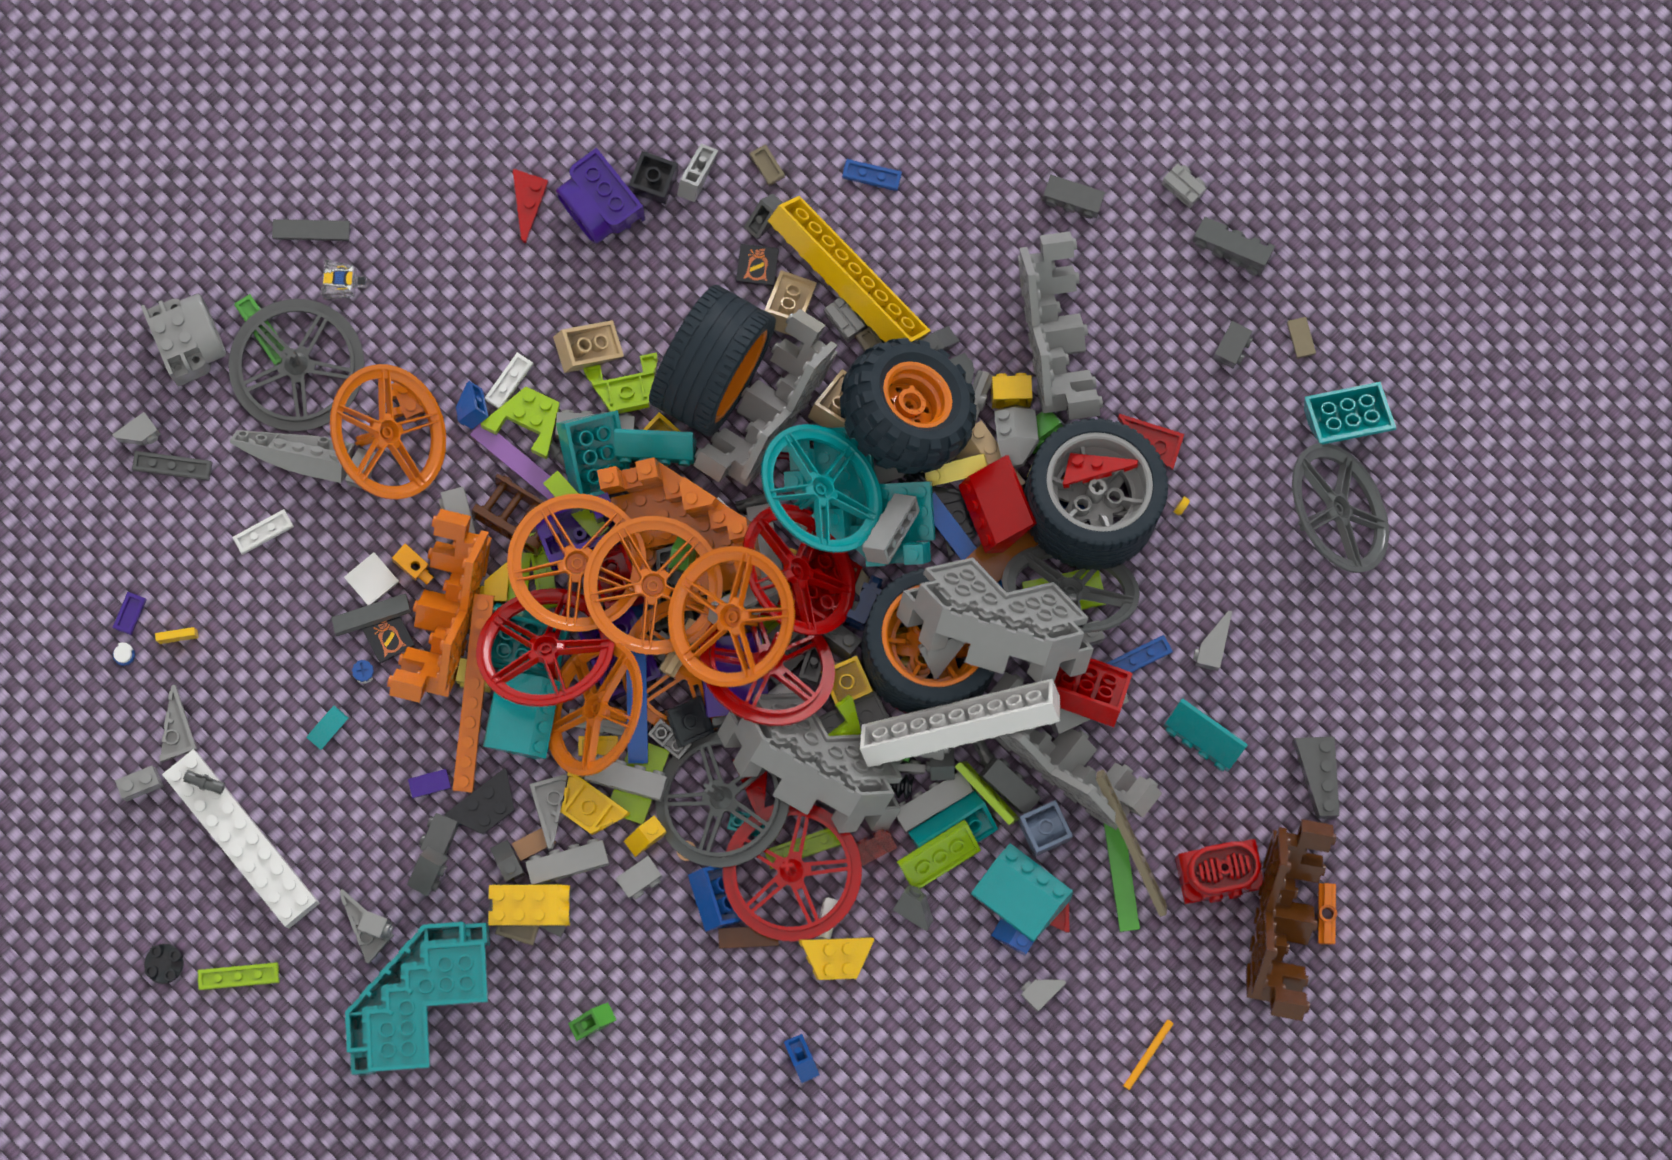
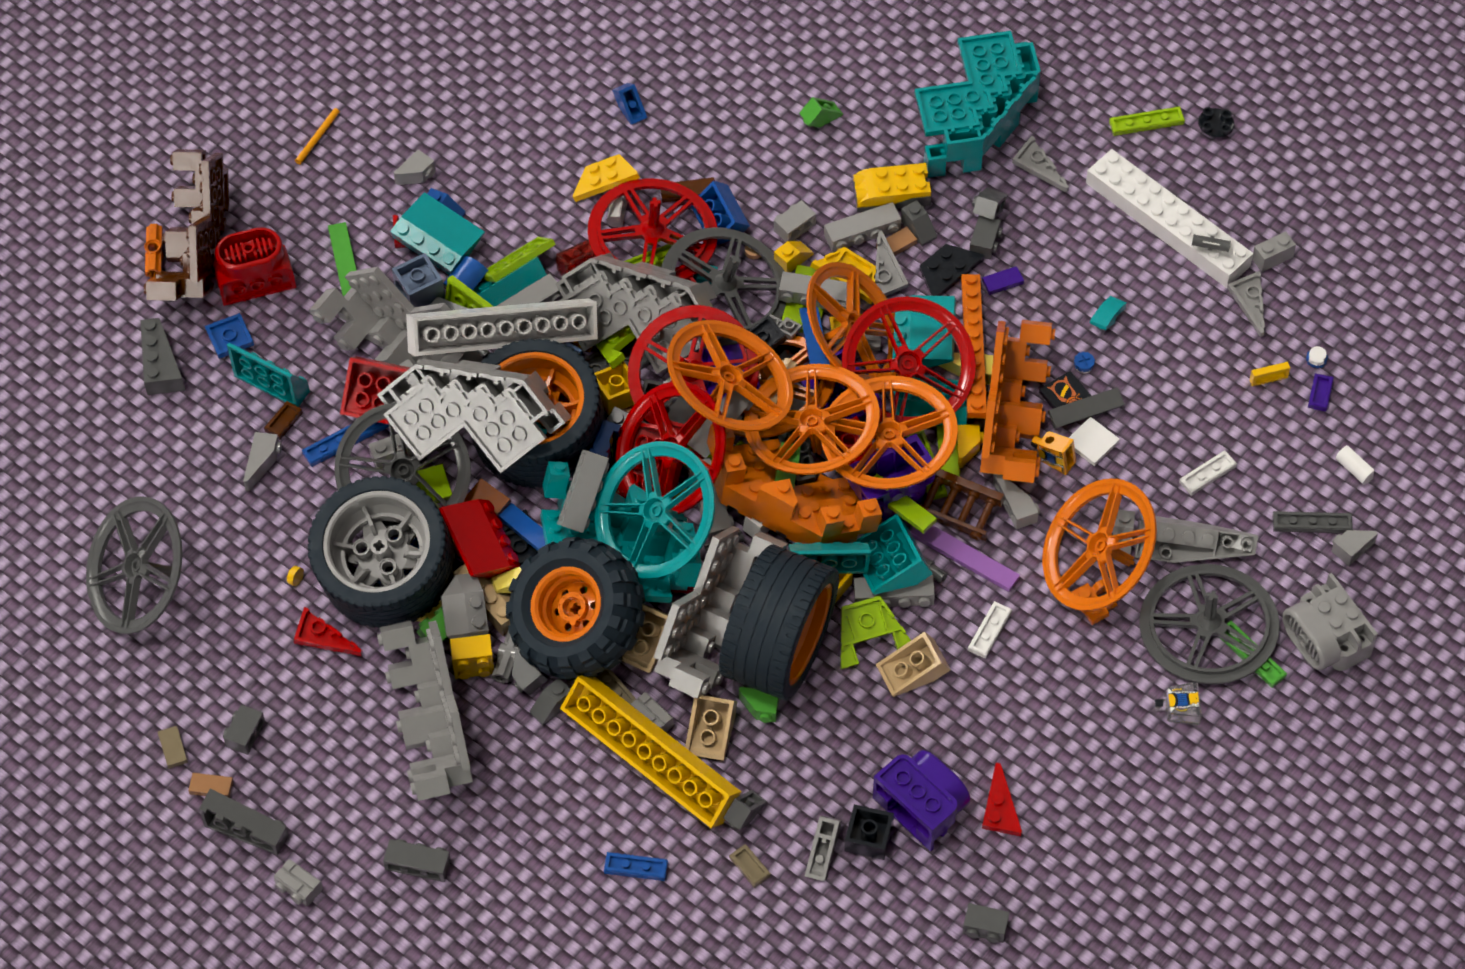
camera: 175 degrees right, 20 degrees down
dark grey tile [272,219,350,241] -> none
light grey brick [357,910,394,941] -> none
blue slope [456,381,489,429] -> none
lime wing [481,386,560,459] -> none
black tile [736,244,779,287] -> none
dark grey slope [893,884,934,931] -> none
red wing [1063,453,1138,488] -> none
dark tan tile [1096,769,1167,917] -> none
teal slope [1304,382,1396,444] -> none
none -> medium nougat tile [188,773,233,798]
none -> blue plate [205,313,254,359]
none -> reddish brown tile [264,401,303,440]
none -> blue brick [443,256,488,290]
none -> dark grey brick [962,903,1010,943]
none -> white brick [1336,445,1374,485]

